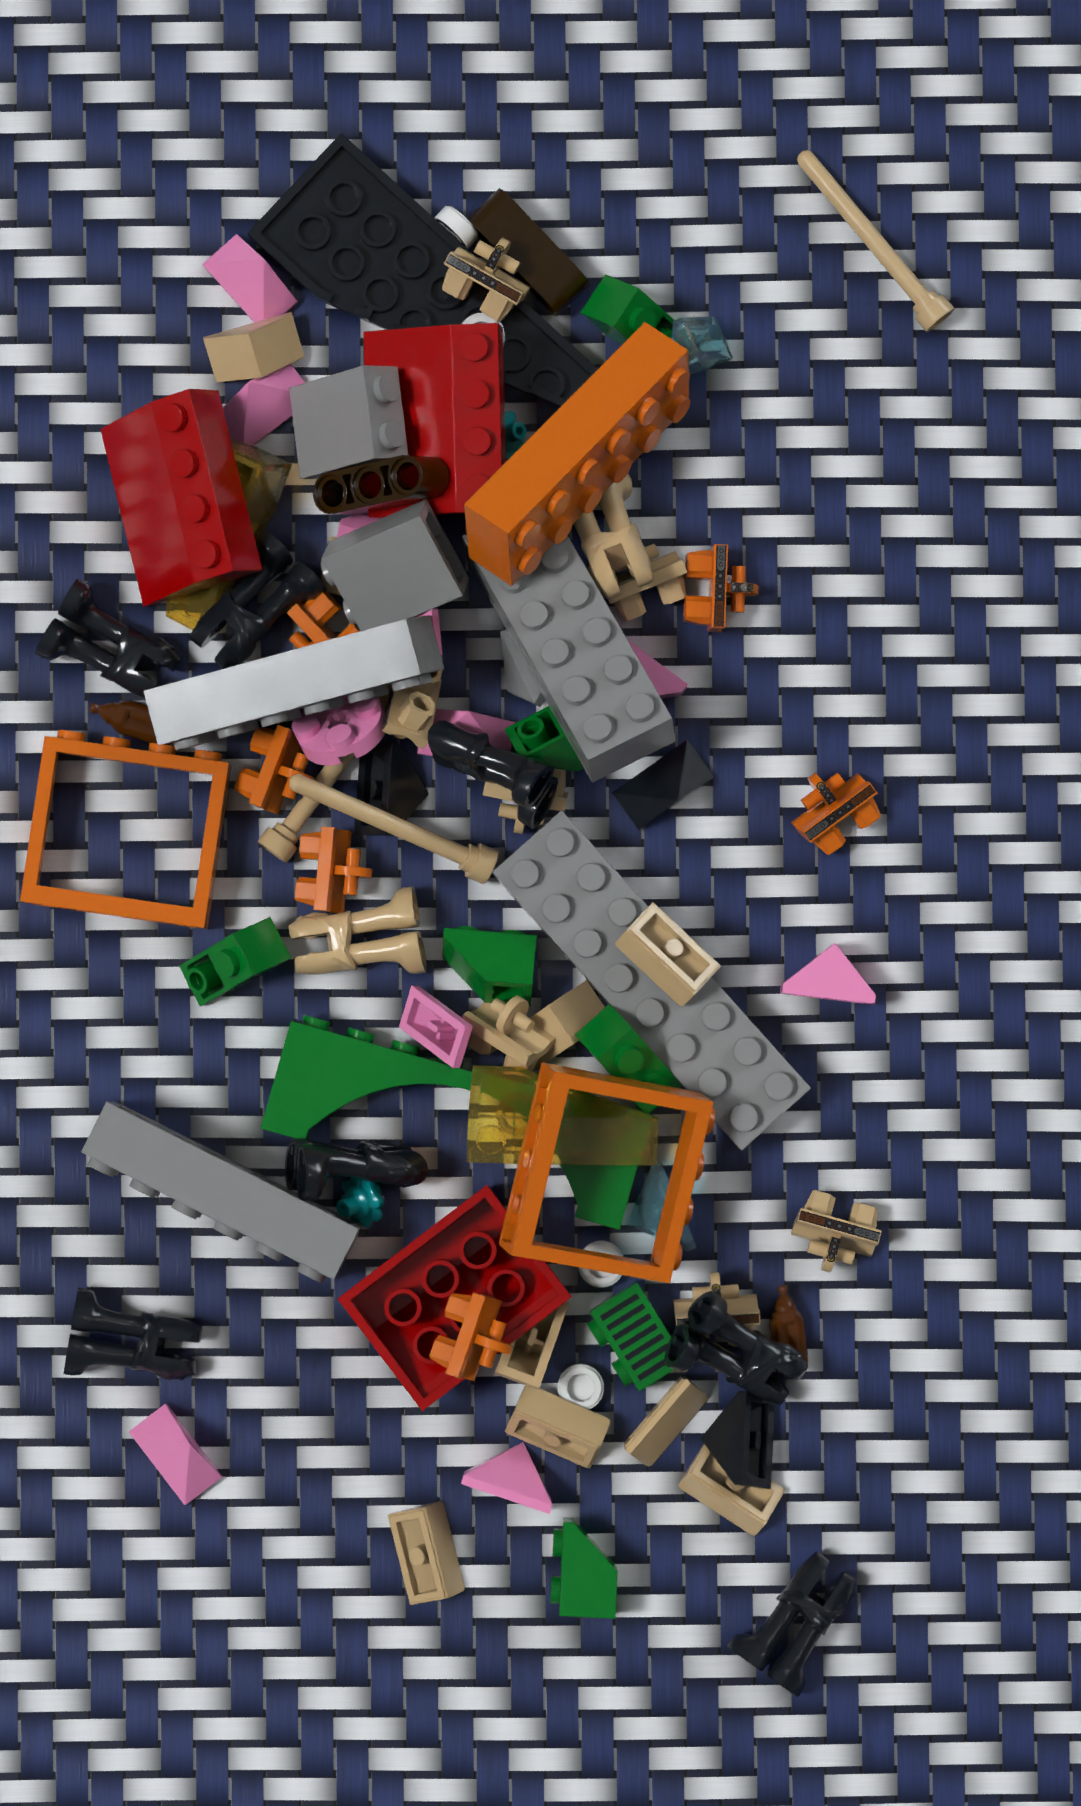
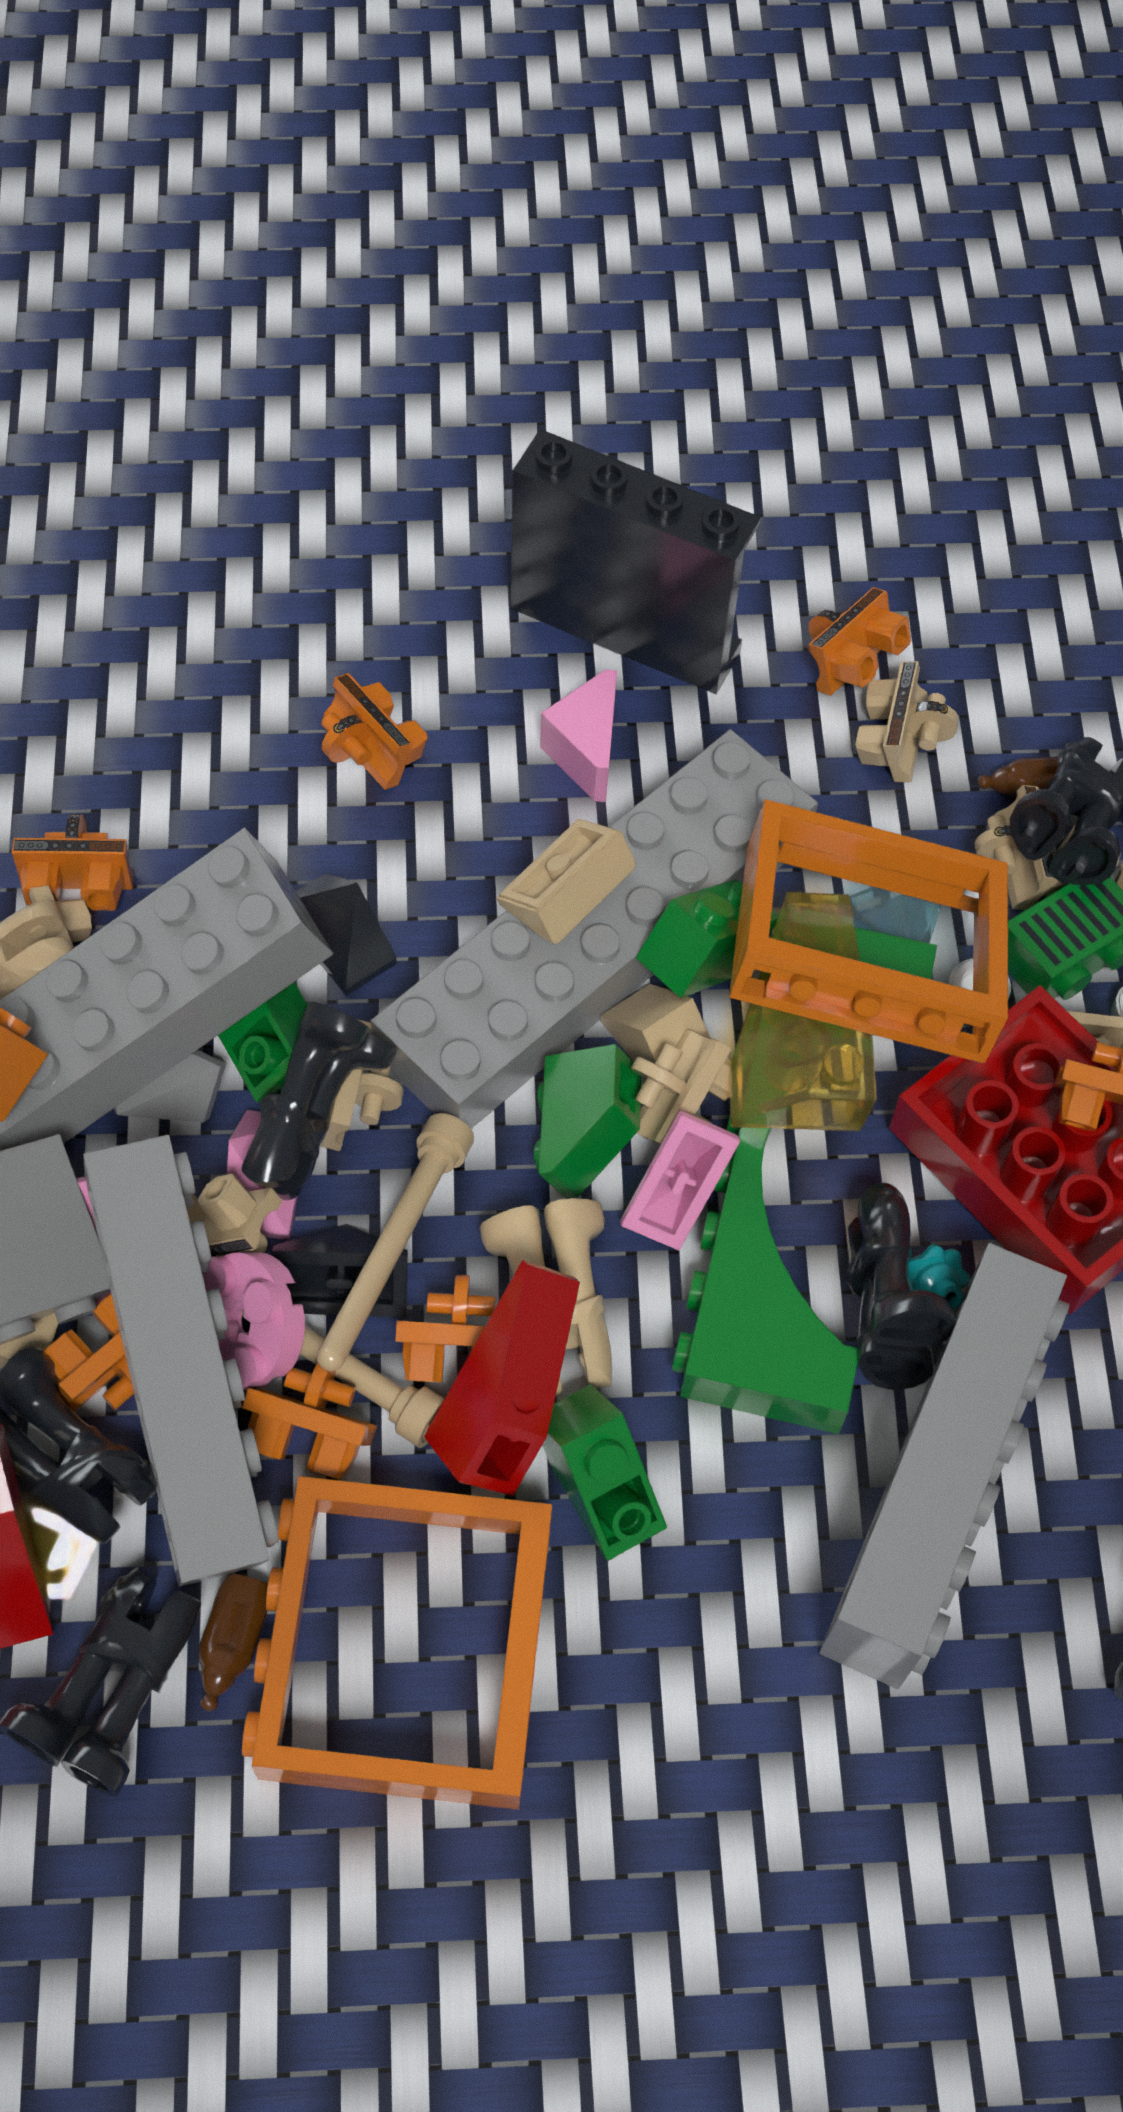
camera: 95 degrees left, 25 degrees down
none -> red slope [424,1260,580,1496]
none -> black panel [511,429,761,695]
none -> orange hips [807,587,911,696]

